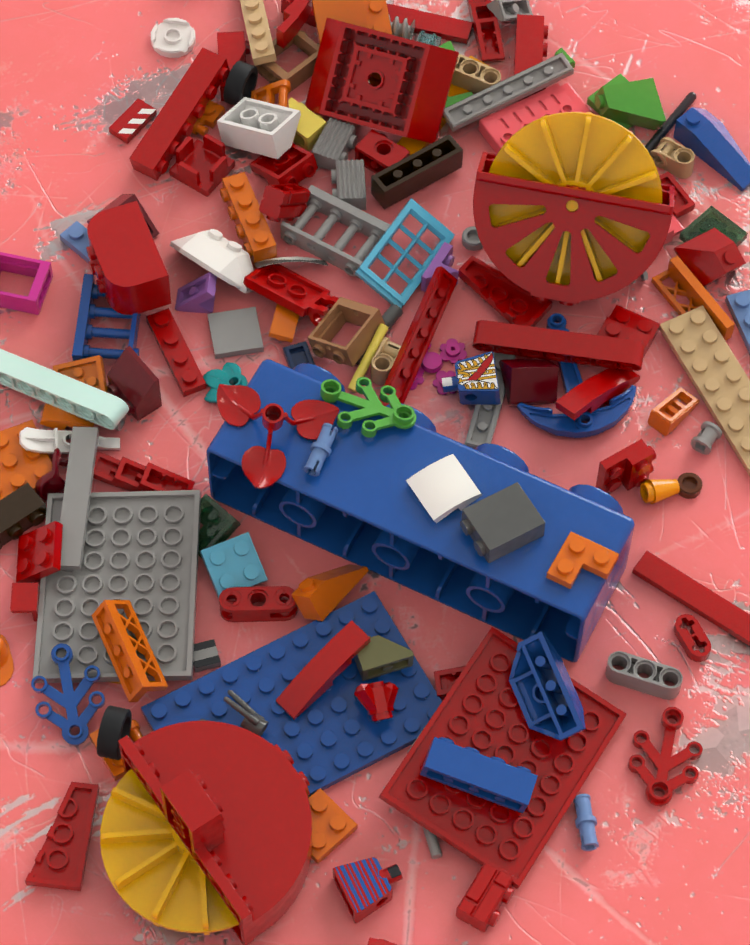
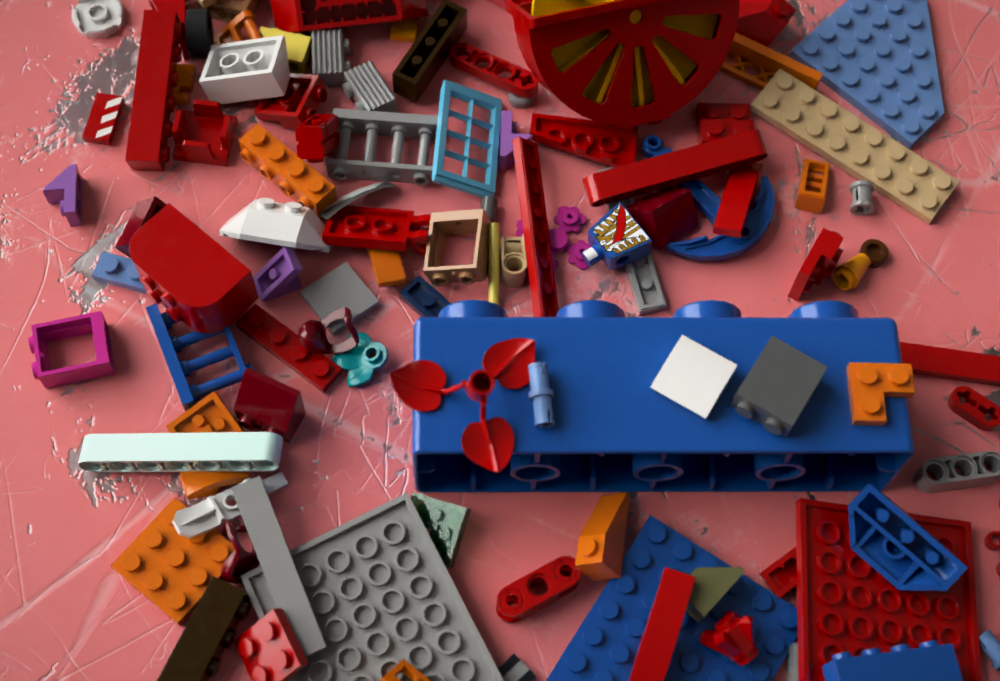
camera: 30 degrees left, 5 degrees up
red slope [93,451,195,492] -> none
medium azure plate [200,532,268,599] -> none
bright green plant [320,377,416,438] -> none
red brick [355,129,410,174] -> none
none -> medium lavender slope [43,164,83,226]
none -> dark red piece [298,307,359,354]
none -> red beam [450,43,539,98]

